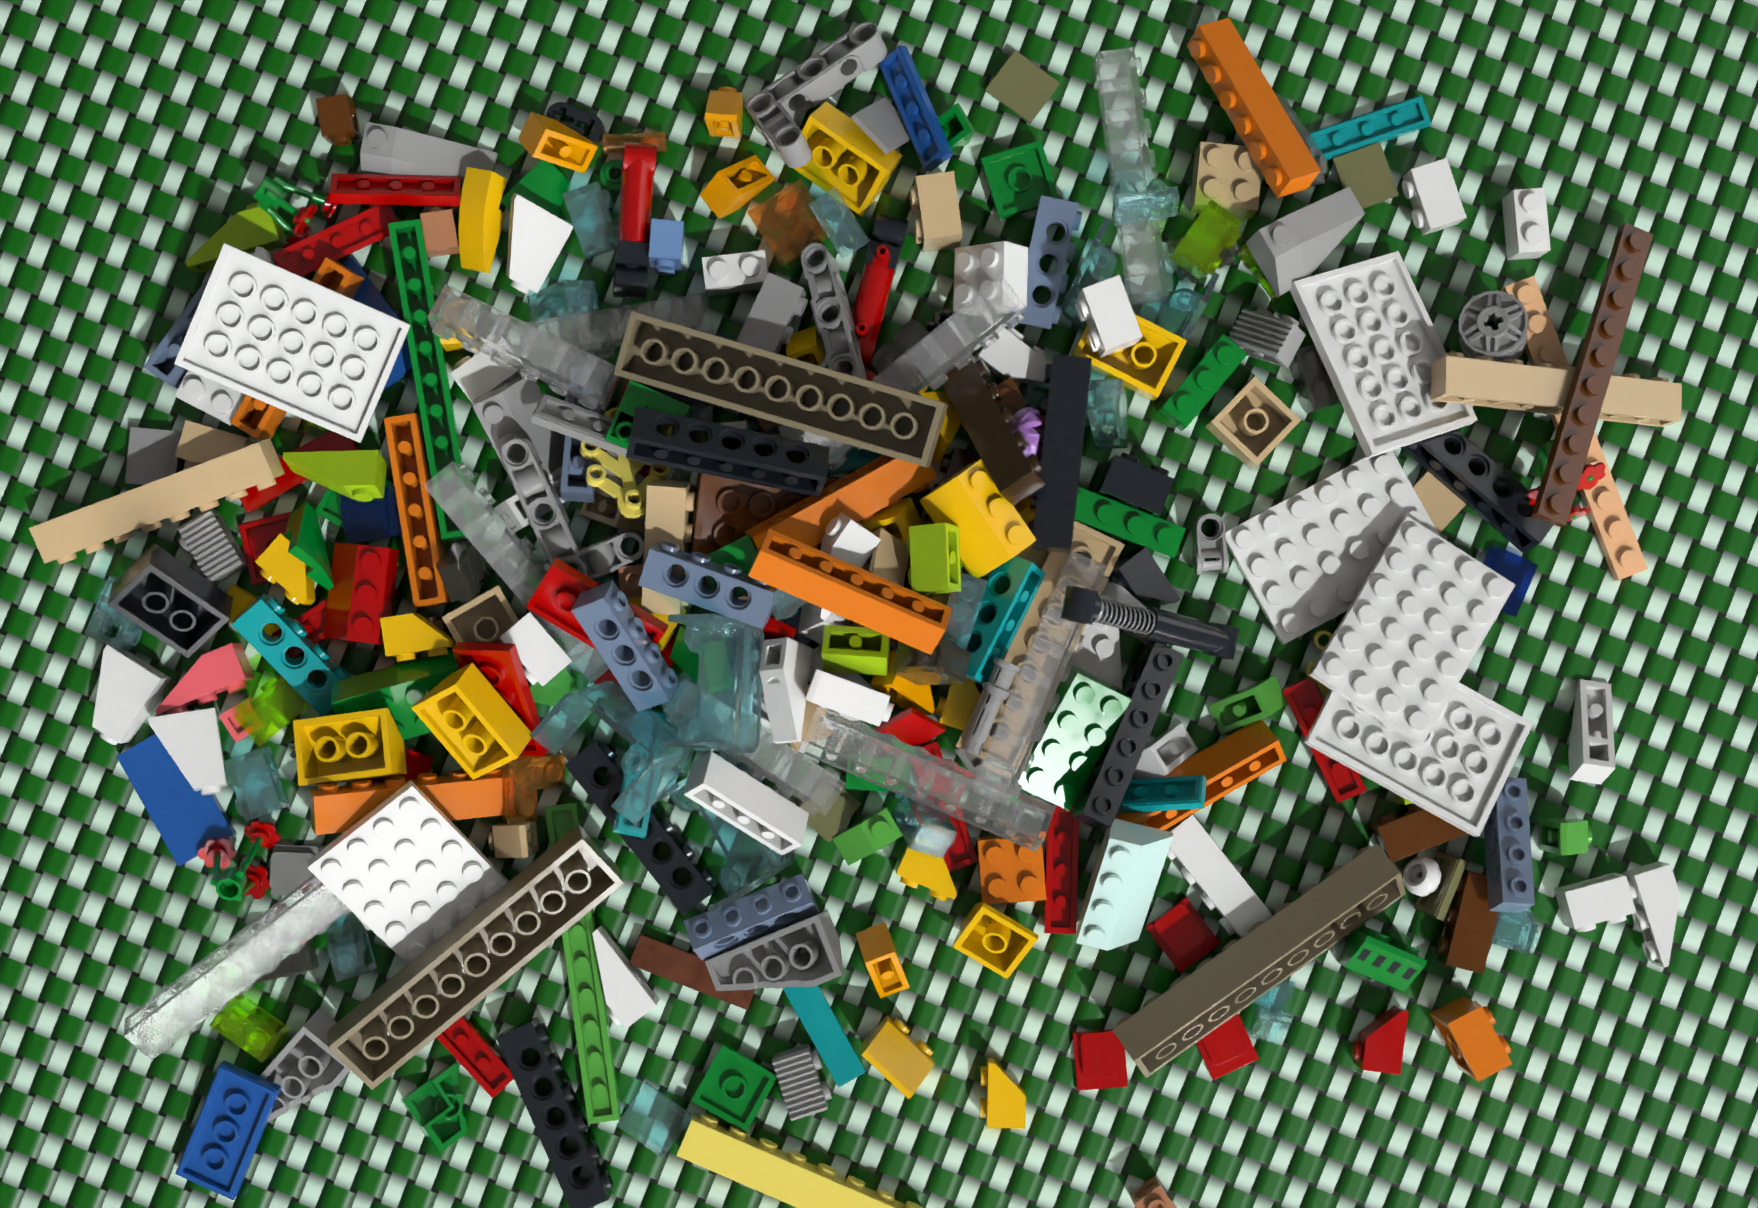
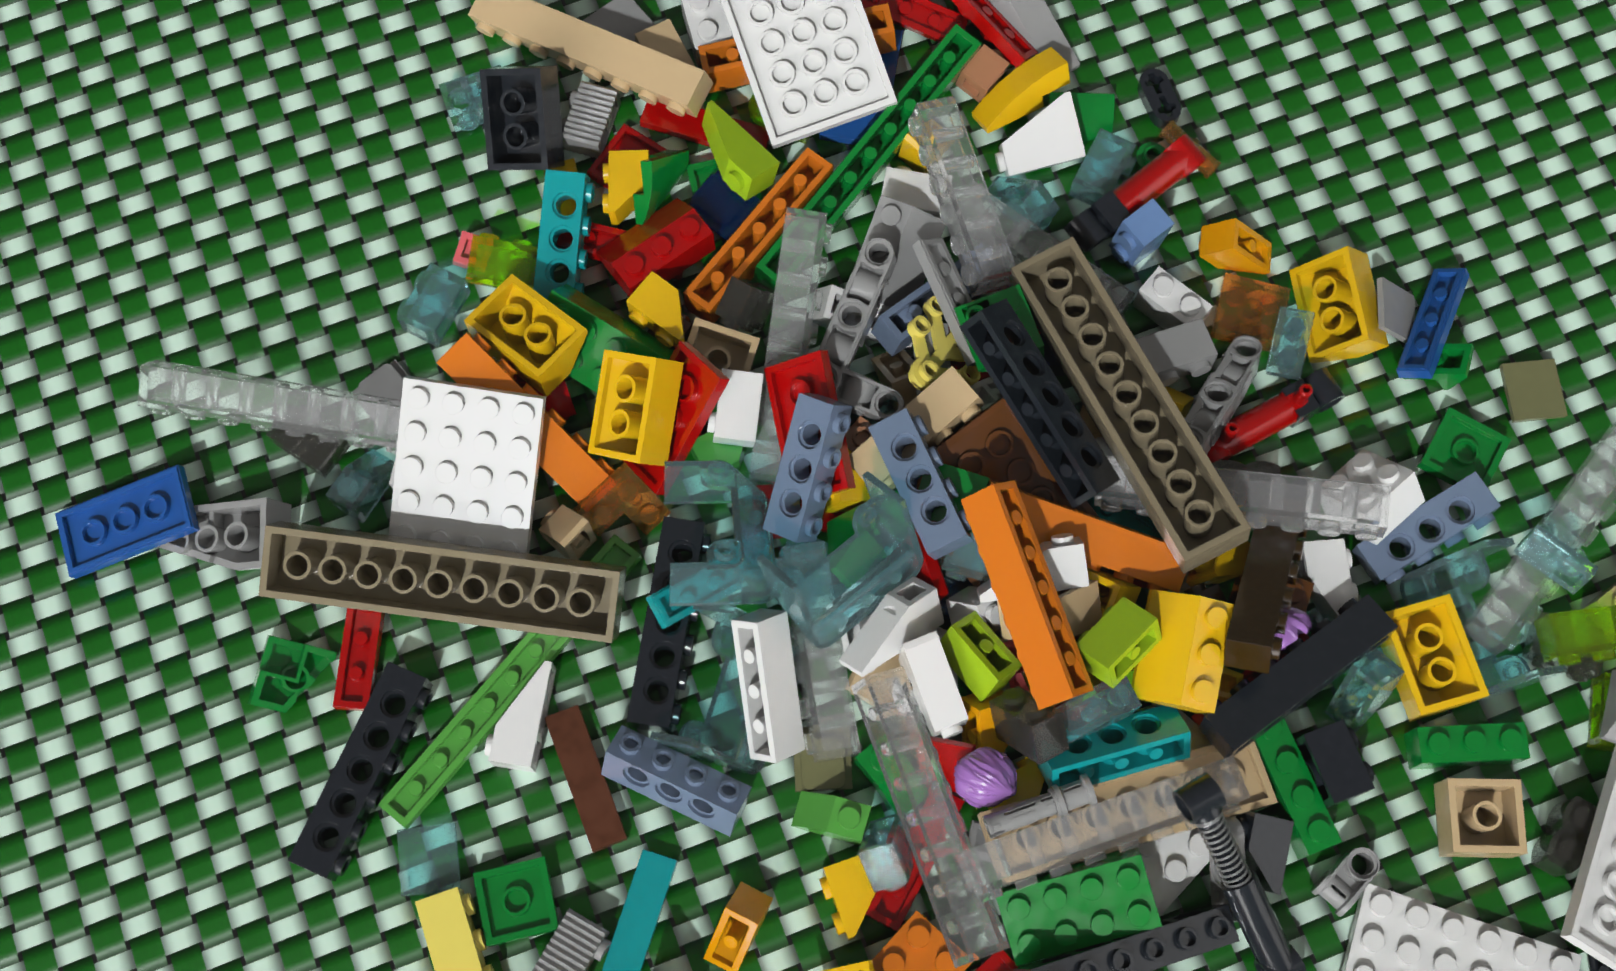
camera: 50 degrees right, 15 degrees down
white slope [92,644,171,745] -> none
blue tile [116,734,237,866] -> none
white slope [148,708,228,795] -> none
coral slope [155,643,255,715] -> none
plant [197,820,281,901] -> none
clear neon green brick [209,993,291,1062] -> none
light orange slope [518,112,598,174] -> none
light orange slope [705,87,744,138] -> none
light grey wedge [705,910,844,991] -> none
light grey beam [746,21,887,168] -> none
tan brick [909,171,963,252] -> none
white brick [1075,275,1142,358] -> none
light grey brick [1228,307,1306,368] -> none
none -> medium lavender hair [954,747,1017,808]

